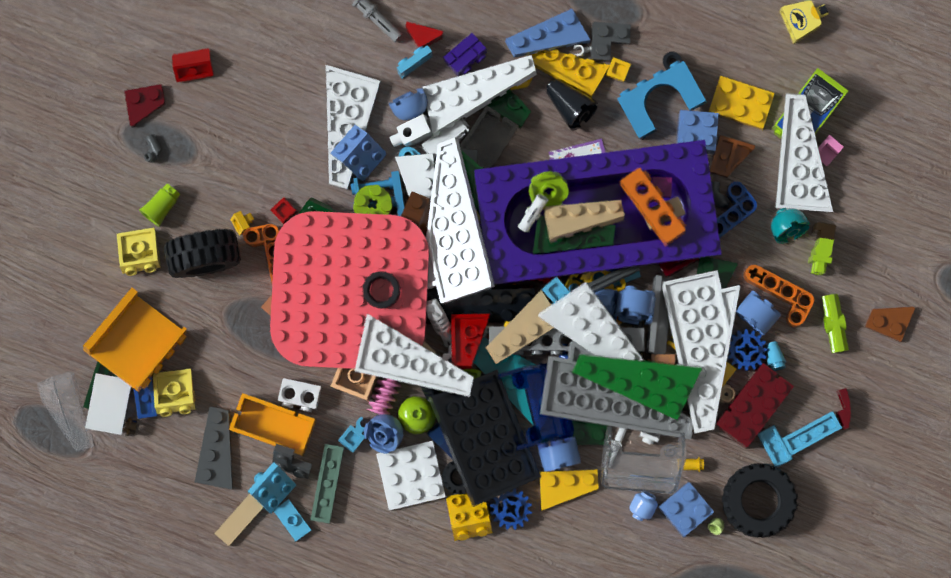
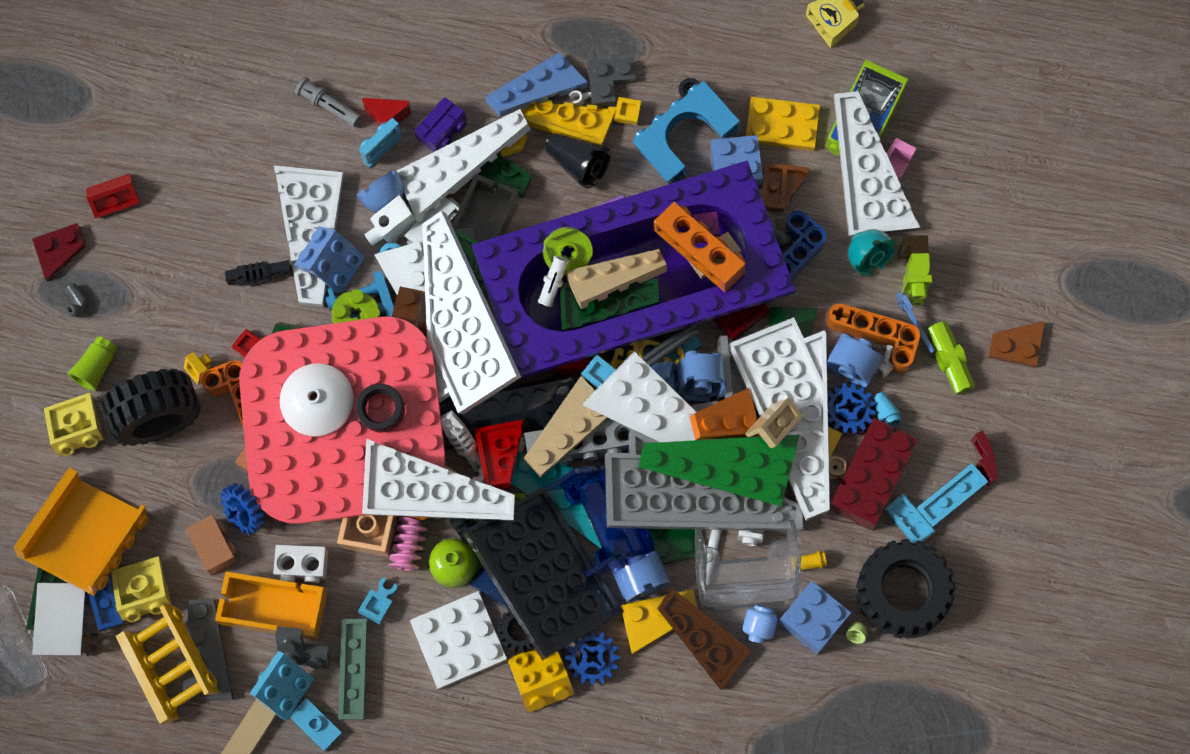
camera: 10 degrees left, 10 degrees down
medium blue cylinder [364,414,403,454] -> none
none -> yellow fence [116,605,219,724]
none -> nougat brick [186,515,238,576]
none -> blue gear [220,483,265,535]
none -> black hinge [225,259,292,286]
none -> white dish [280,363,354,437]
none -> reddish brown wing [657,588,752,690]
none -> orange wing [689,388,759,440]
none -> tan panel [745,398,803,448]
none -> white hand [875,345,893,378]
none -> medium blue piece [896,292,935,353]

